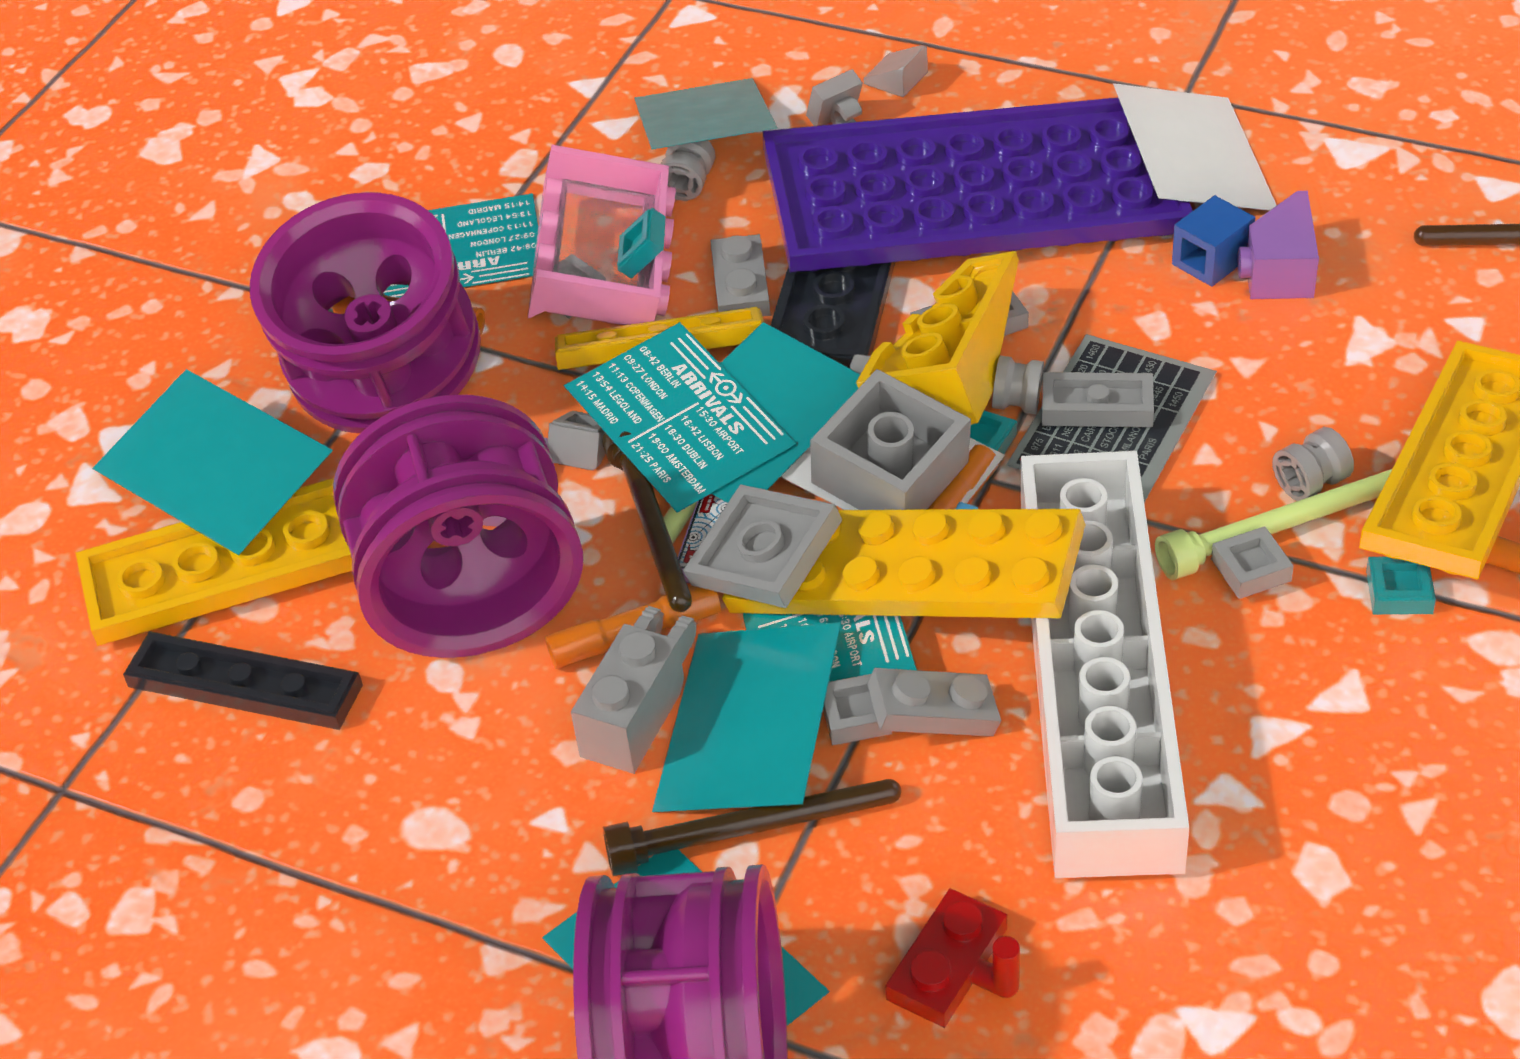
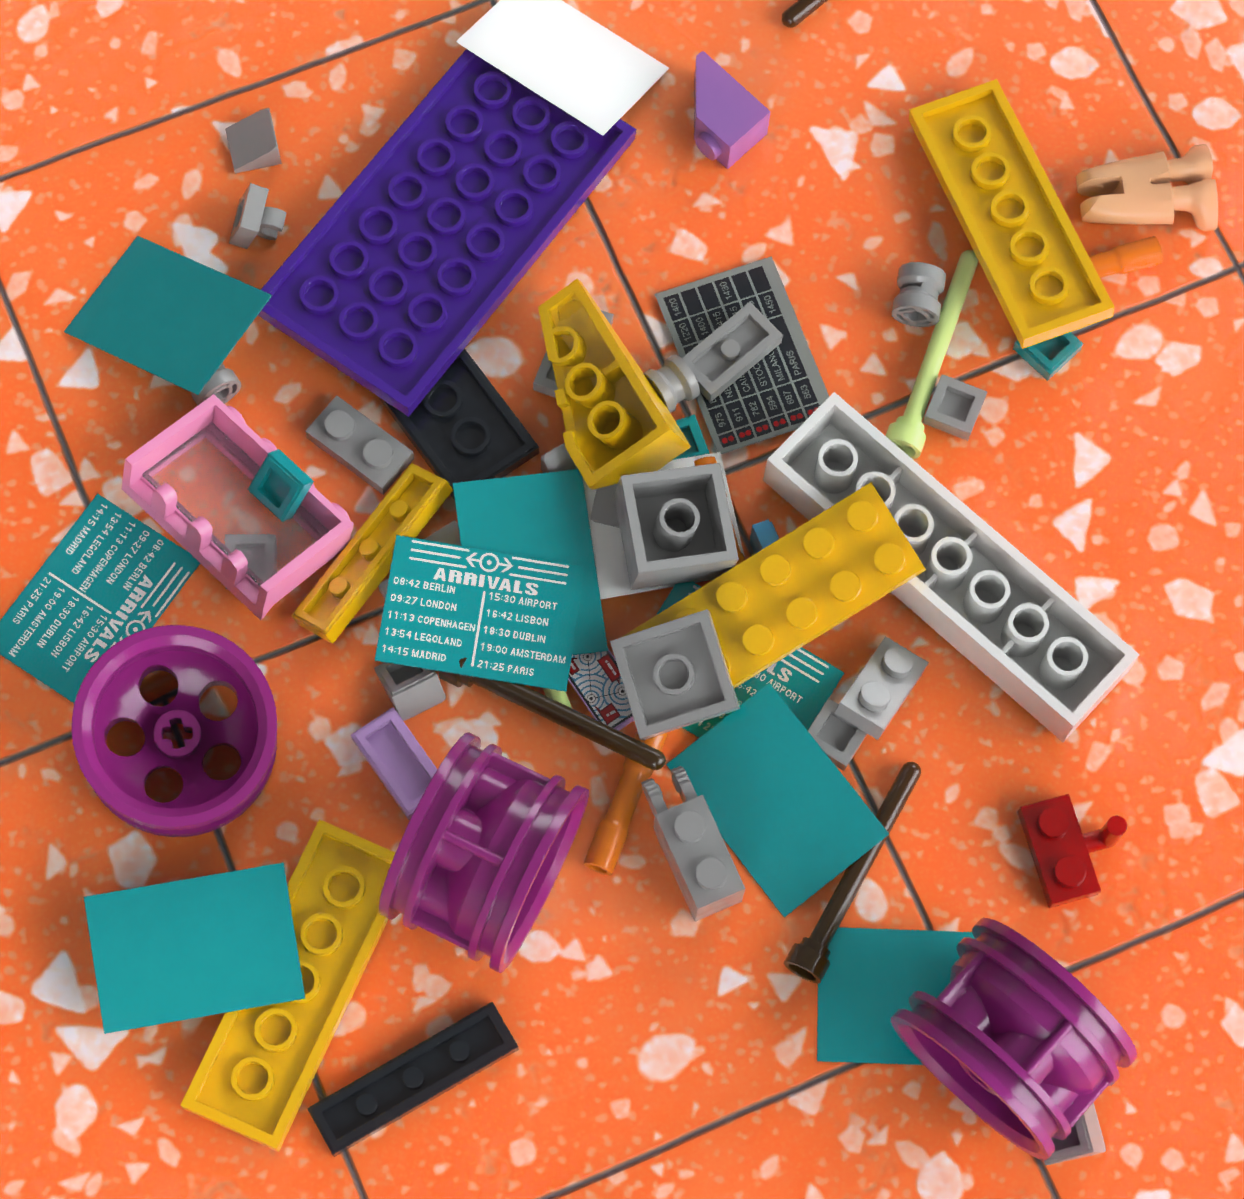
camera: 55 degrees left, 25 degrees up
blue brick [1172,195,1255,287] -> none

